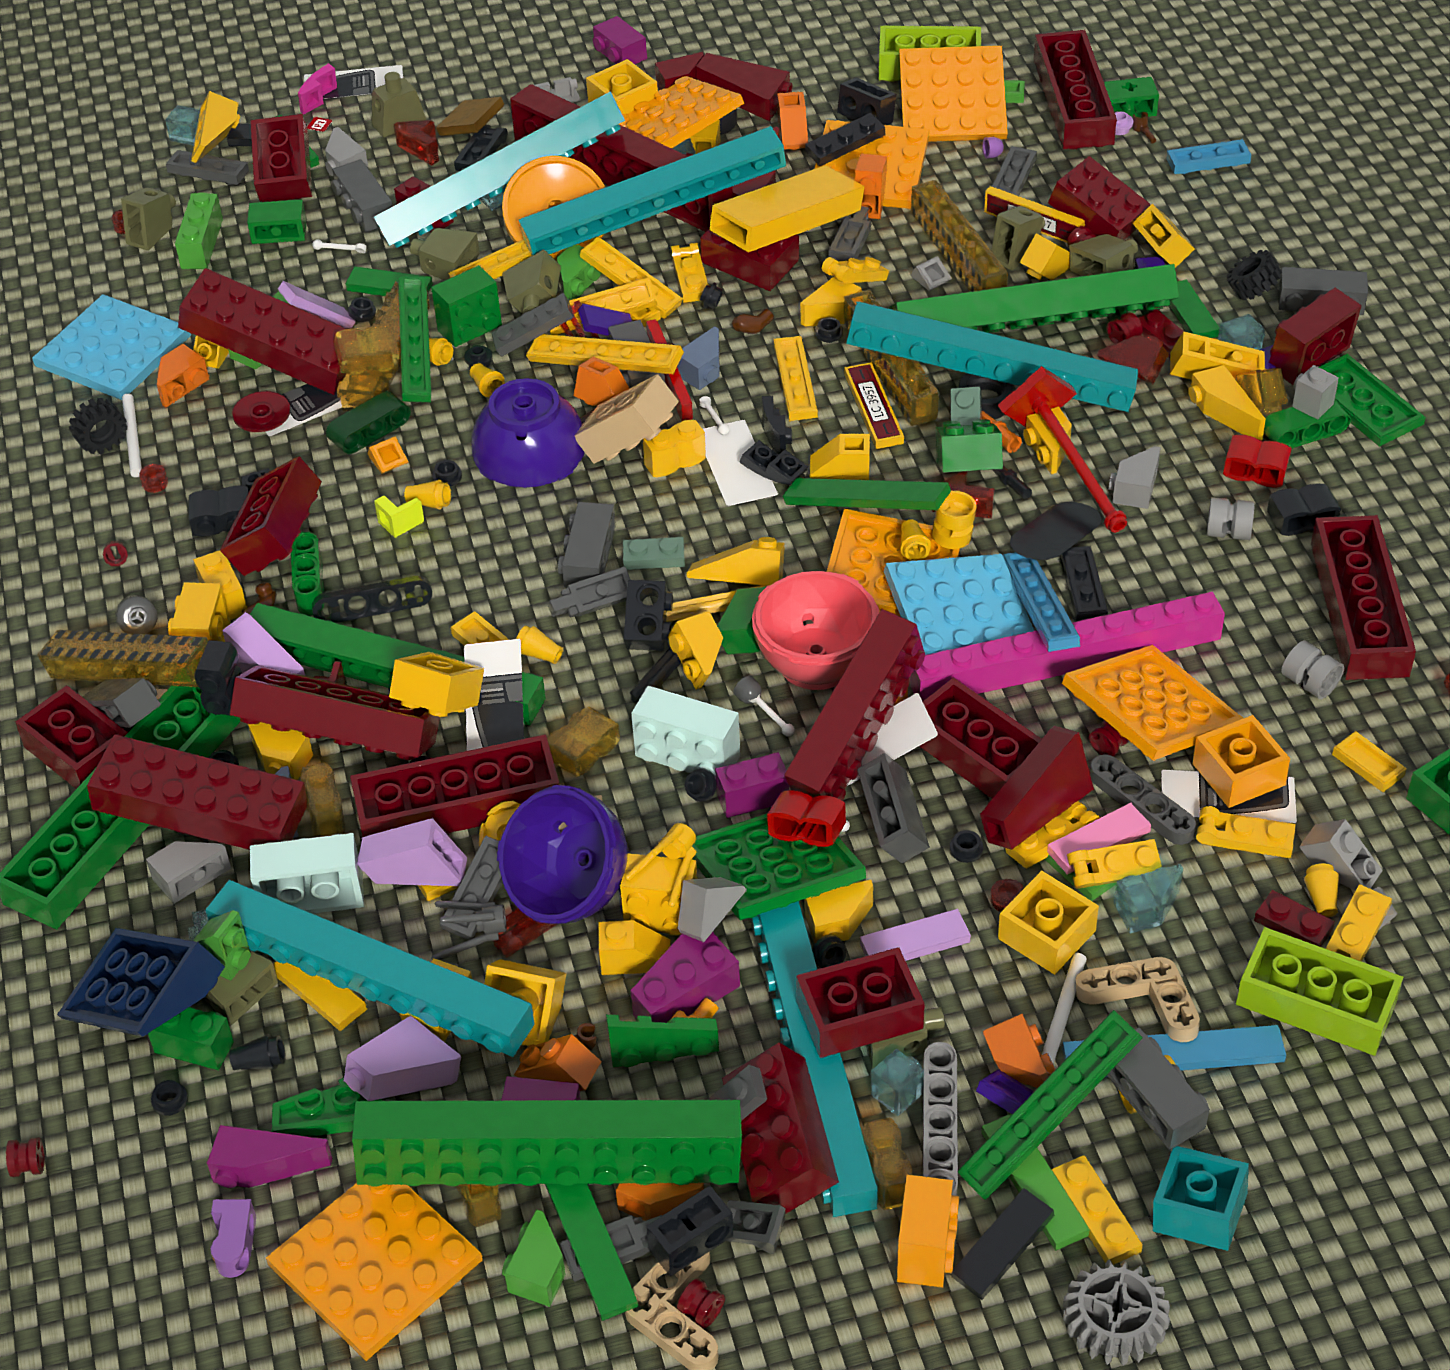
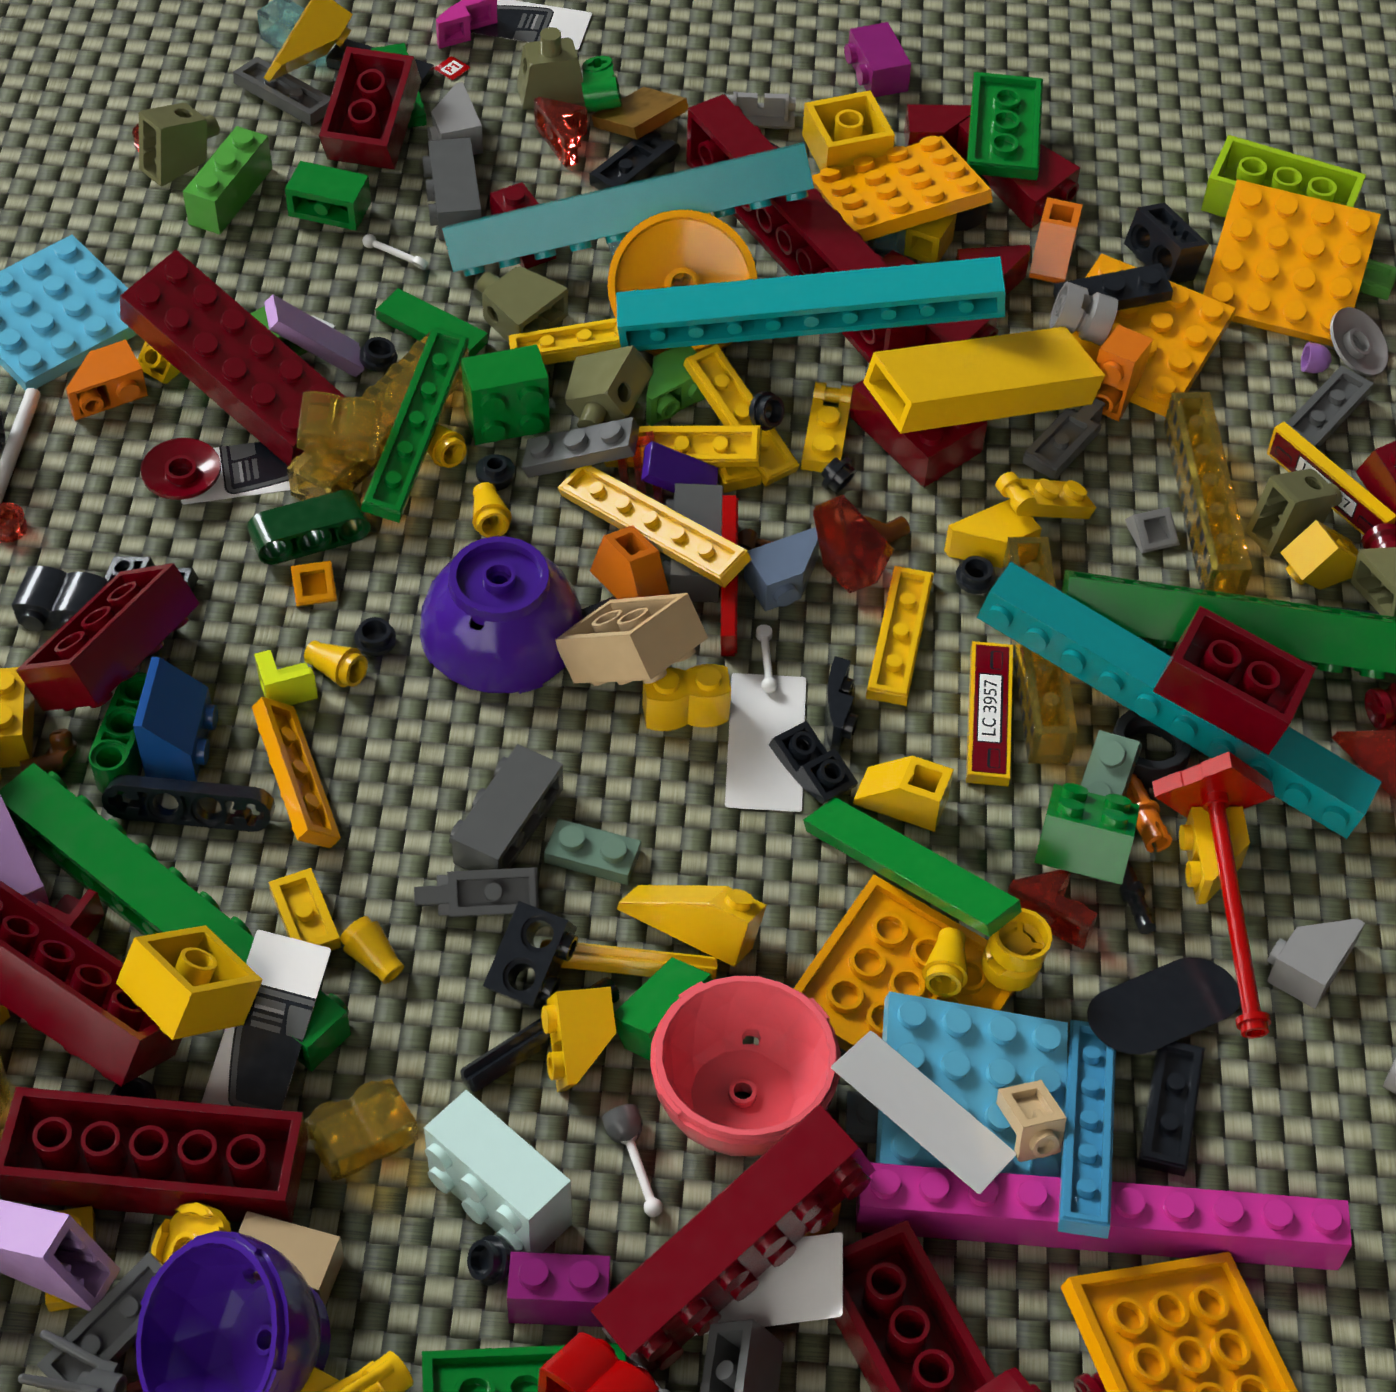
camera: 15 degrees right, 5 degrees up
none -> blue slope [133,657,218,781]
none -> light orange plate [252,697,341,848]
none -> green piece [581,56,622,113]
none -> black plate [749,391,785,431]
none -> clear red slope [813,495,894,593]
none -> white sticker [831,1031,1016,1194]
none -> green tile [967,72,1043,180]
none -> tan bracket [996,1080,1067,1162]
none -> light grey wheel [1049,281,1118,345]
none -> dark red brick [1153,606,1316,755]
none -> light grey dish [1330,307,1388,377]

